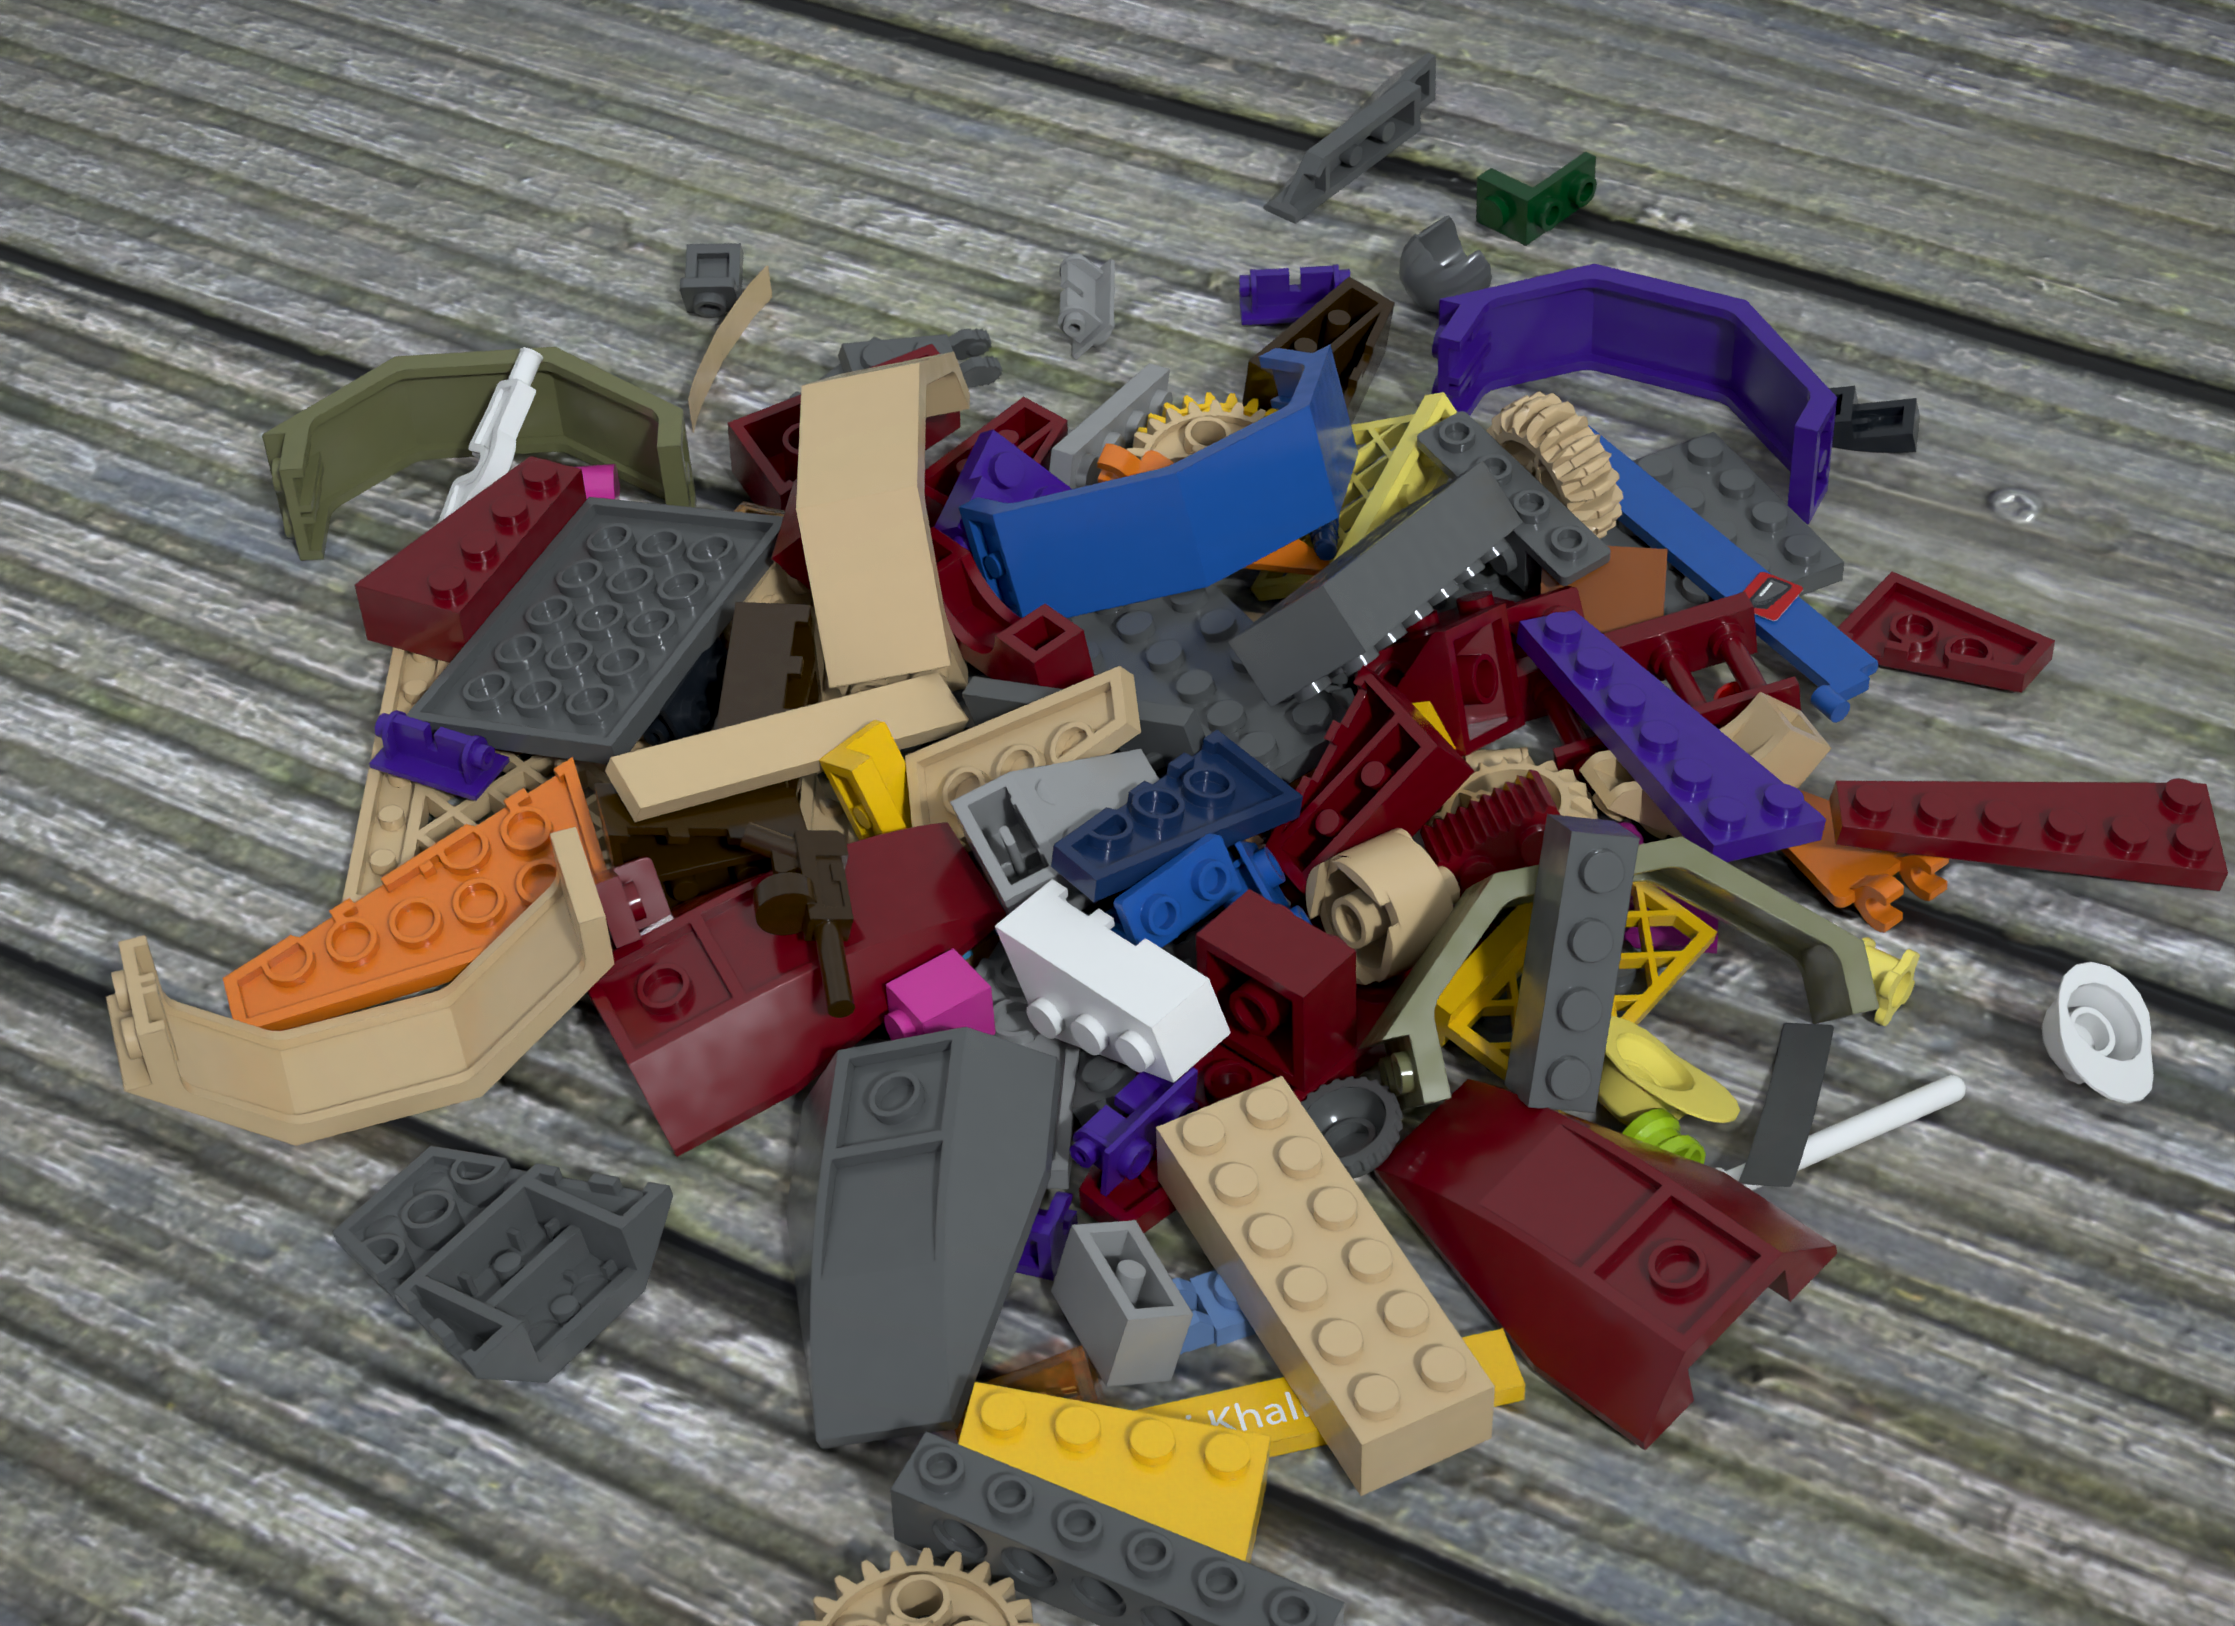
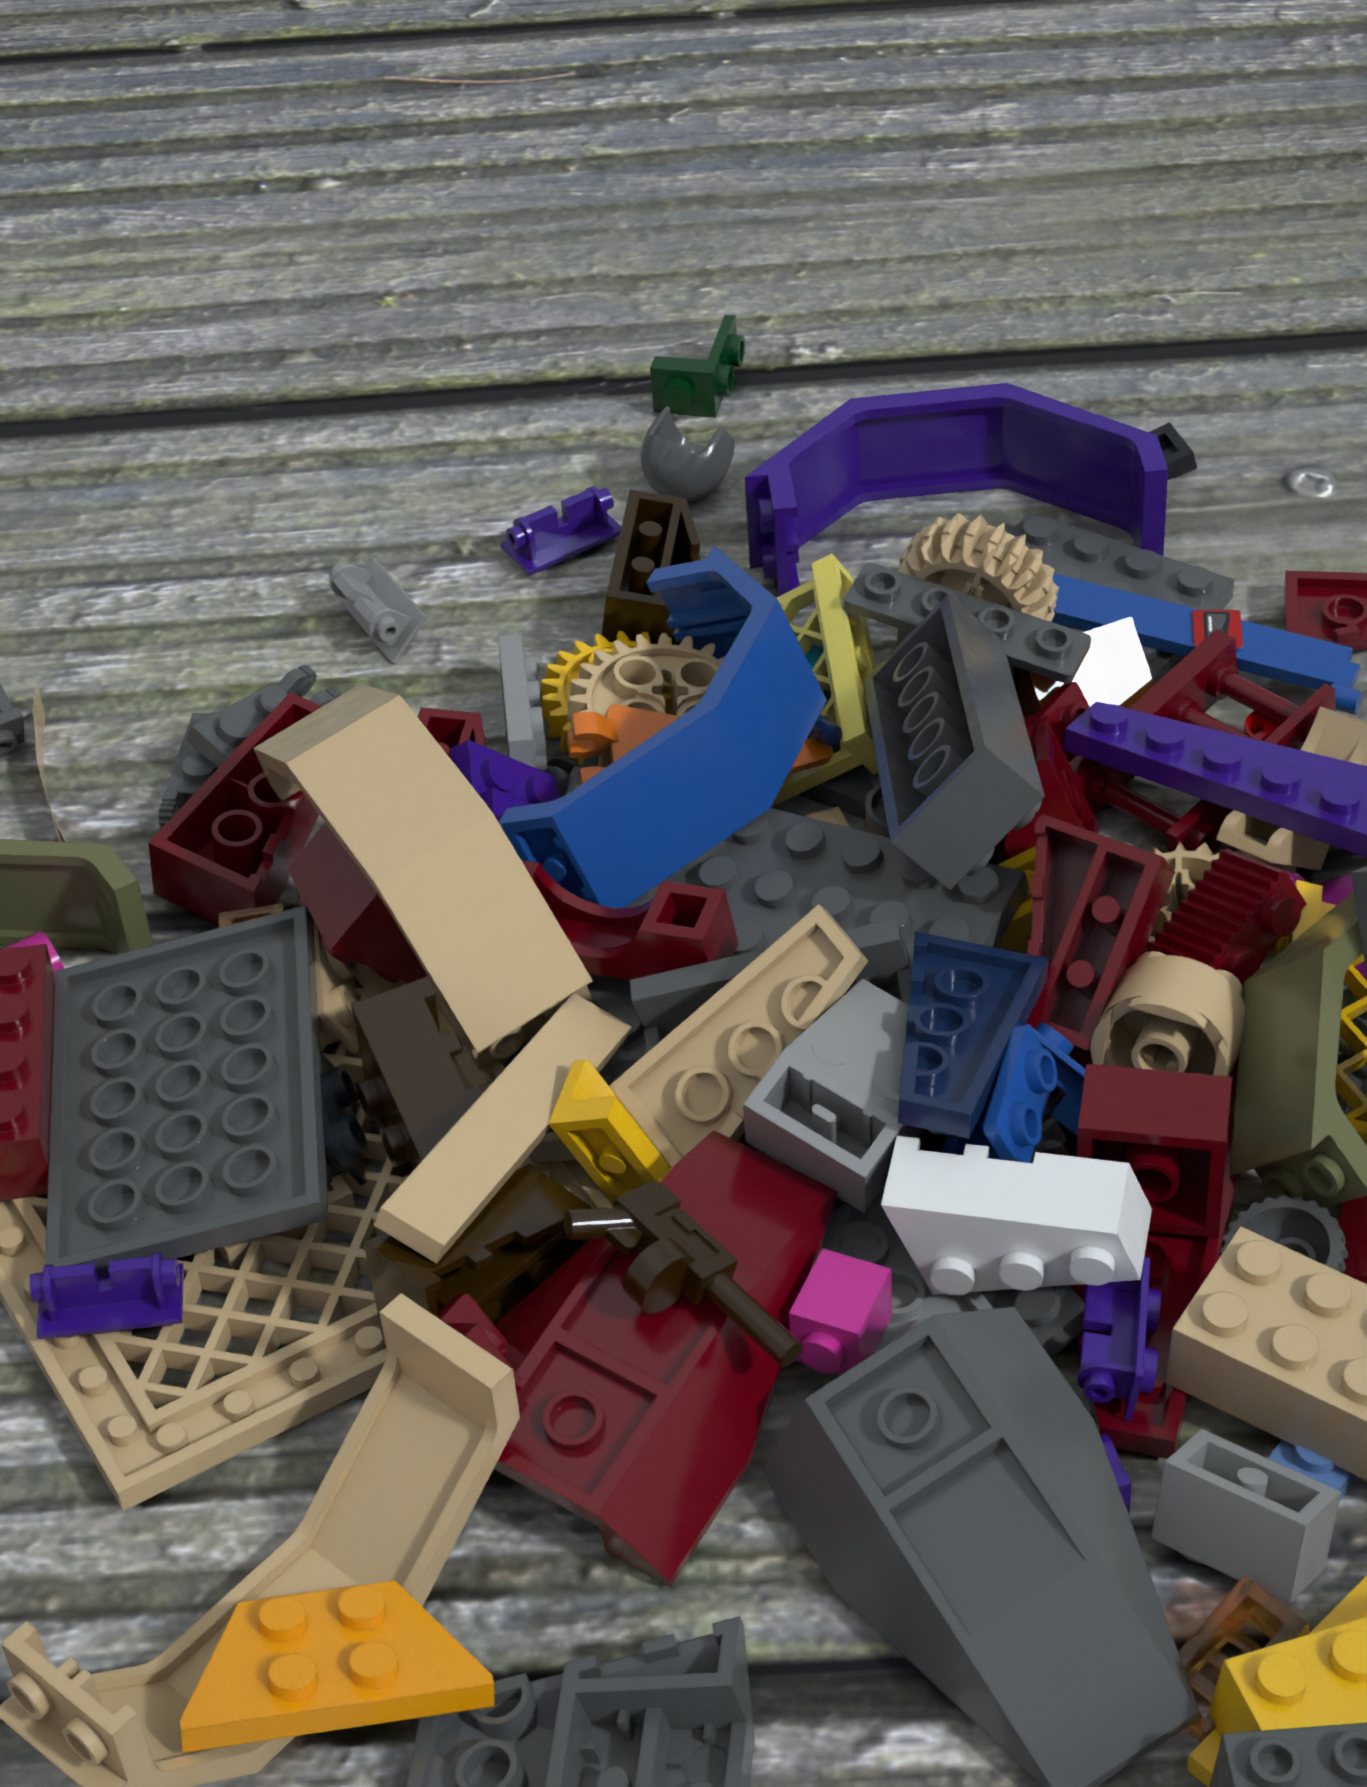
camera: 30 degrees left, 0 degrees up
orange wing [223,757,607,1031] -> none
dark grey wedge [1264,53,1436,224] -> none
none -> light orange wing [179,1580,494,1753]

